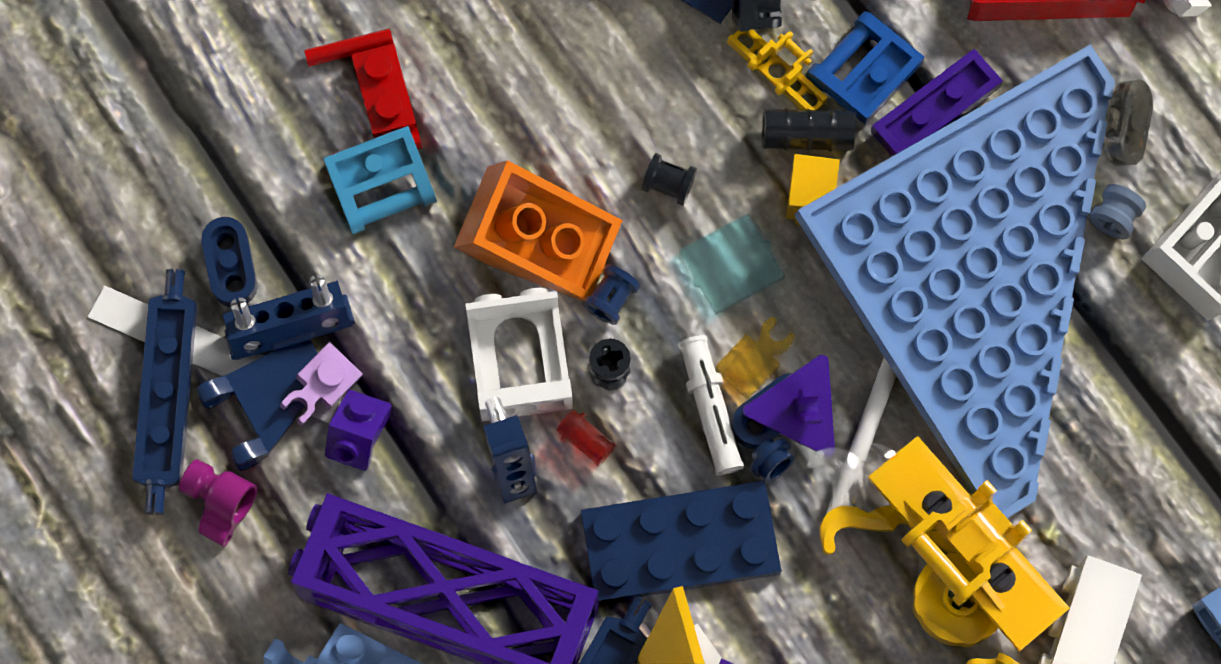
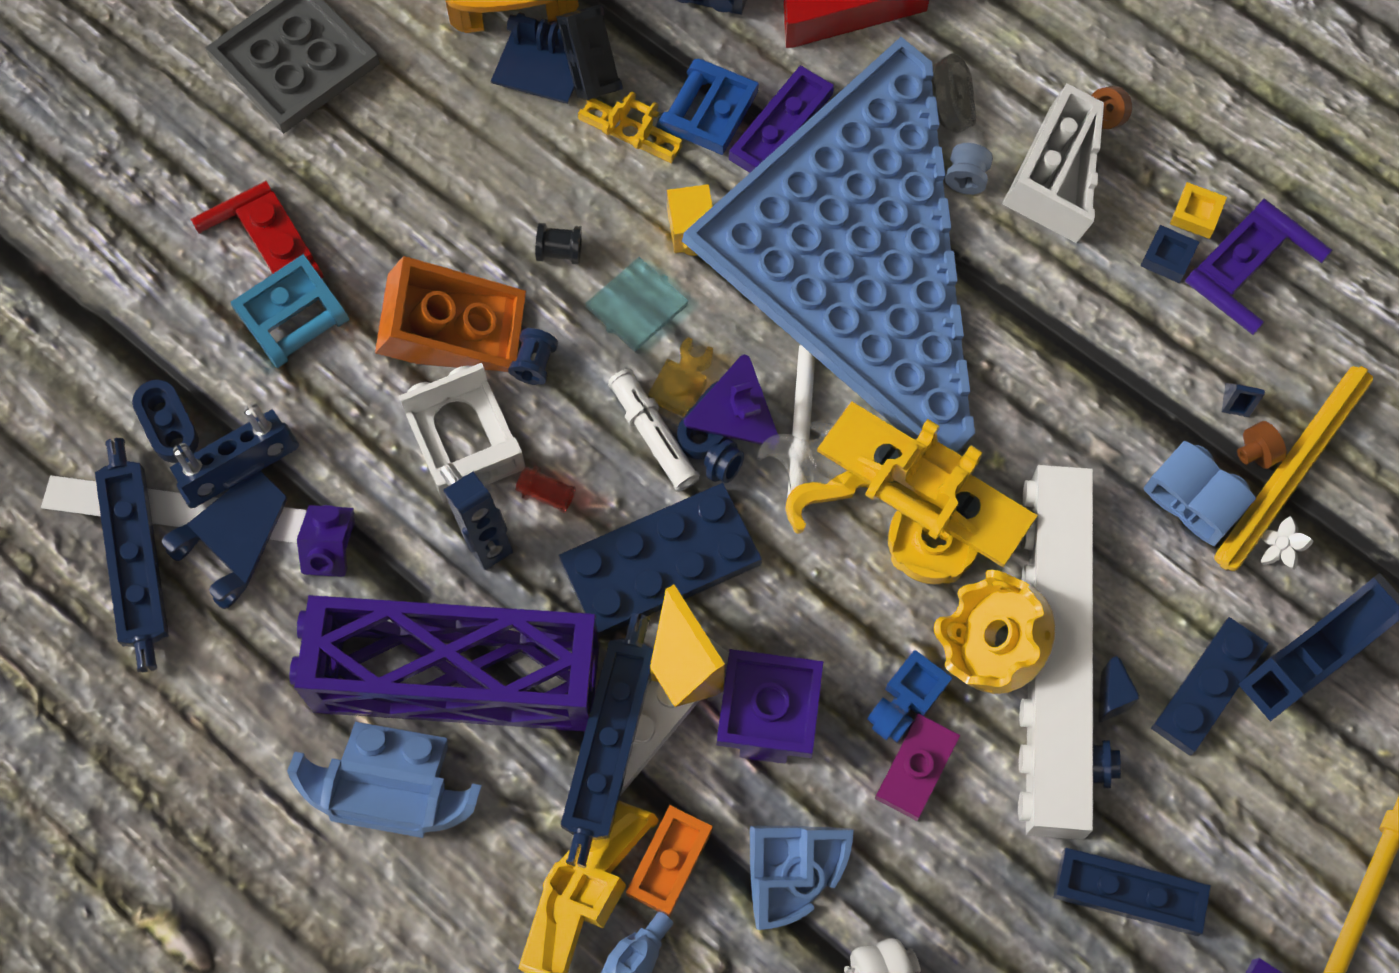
camera: 15 degrees left, 5 degrees down
magenta piece [179,459,258,547] -> none
lavender plate [279,342,363,427] -> none
black bush [589,338,631,391] -> none
black axle [762,108,856,152] -> none

